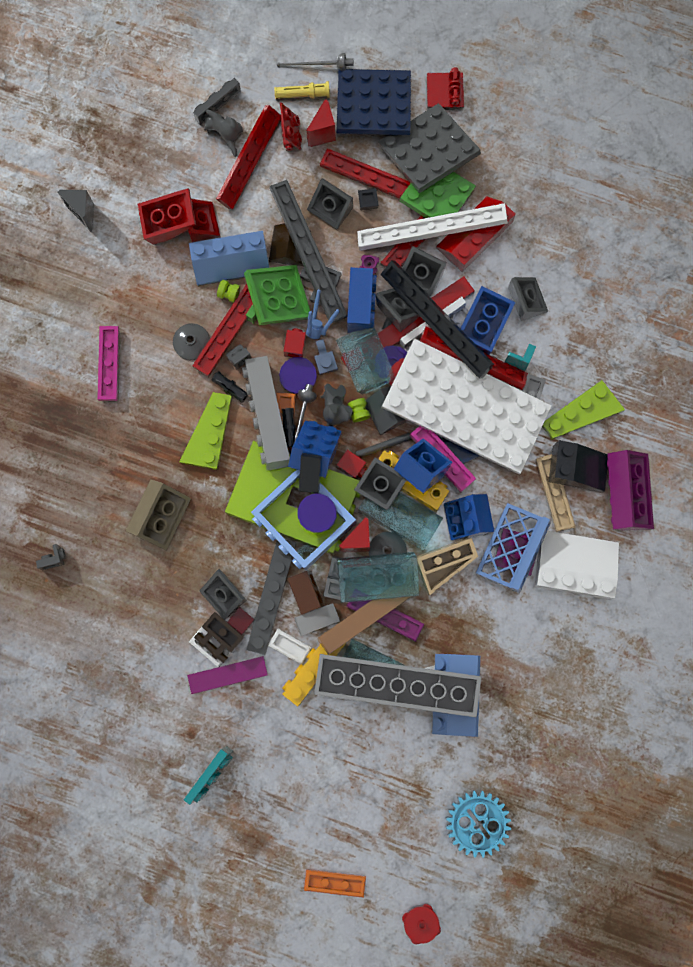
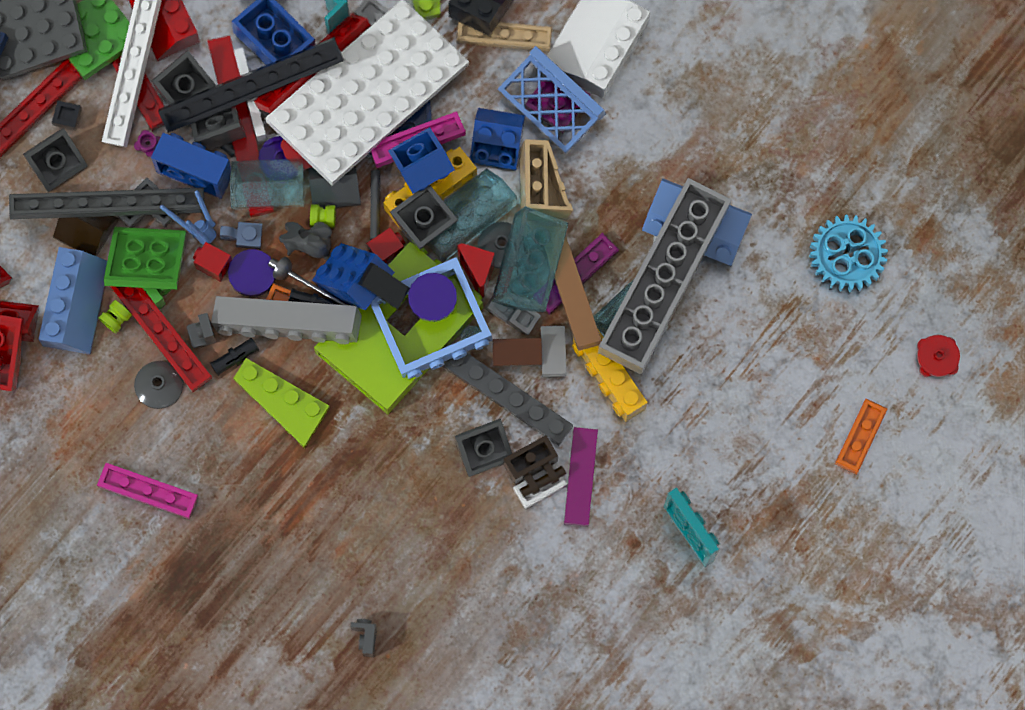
camera: 75 degrees left, 5 degrees down
dark tan slope [126,479,191,550] -> none
dark red tile [228,607,255,635] -> none
white tile [268,629,311,664] -> none

